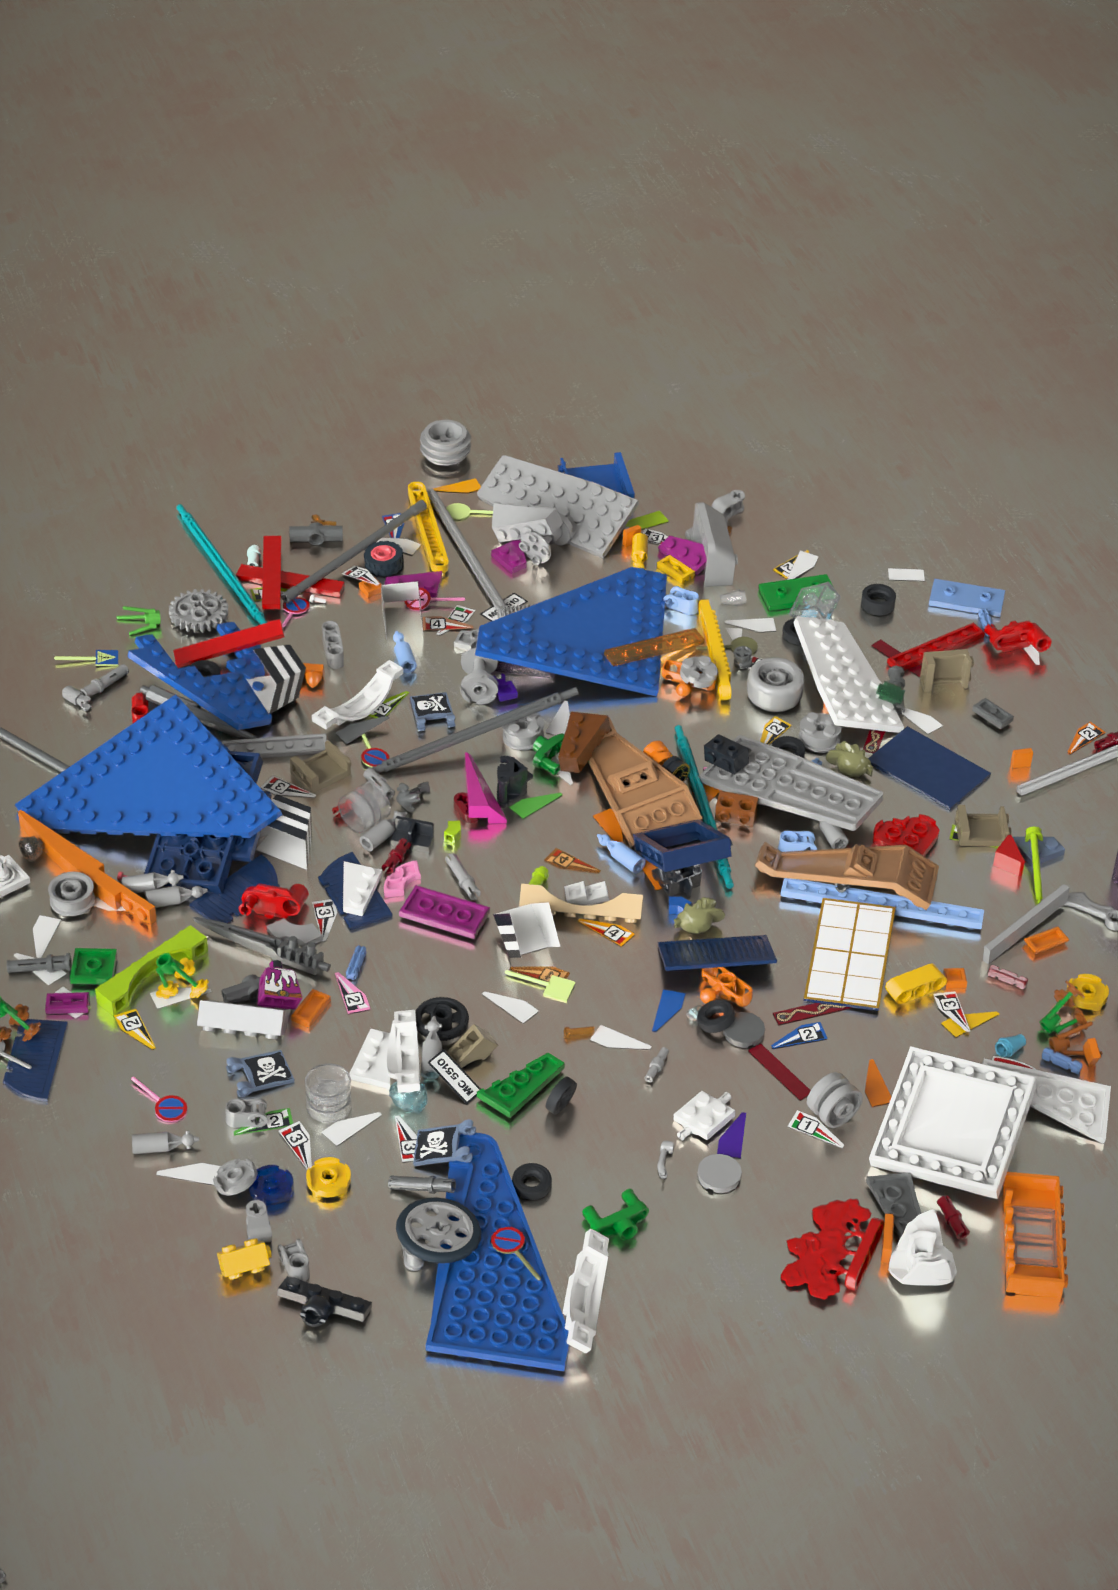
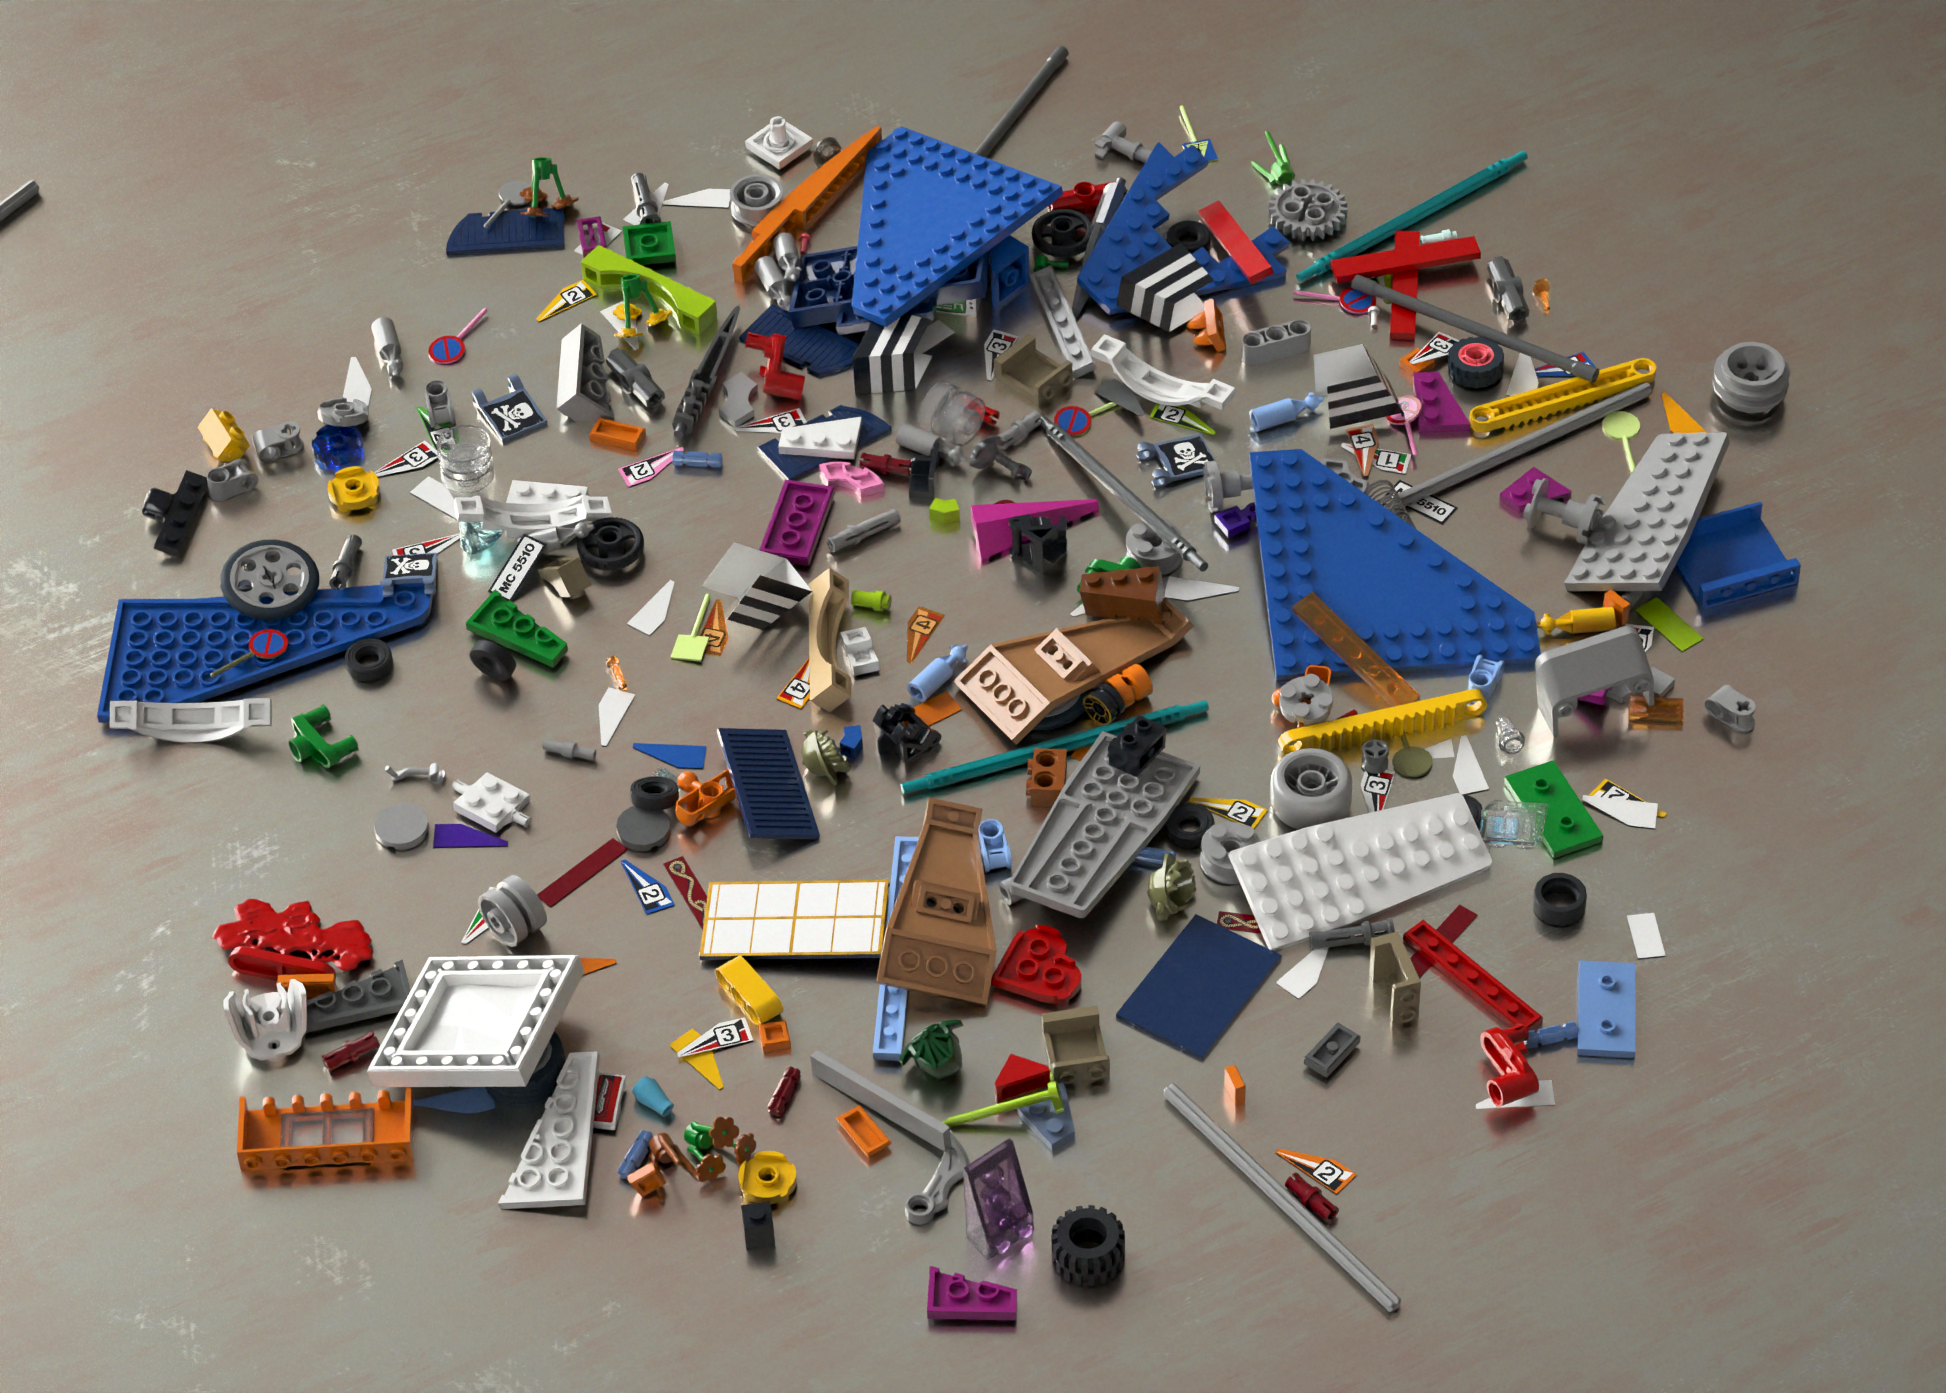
camera: 85 degrees right, 5 degrees up
torso [257,960,302,1010] -> none
wedge [492,501,563,542] -> none
bright green sticker [509,793,563,818] -> none
dark blue window [633,819,733,872] -> none
clear green brick [876,681,905,704] -> none
none -> dark green piece [899,1020,963,1080]

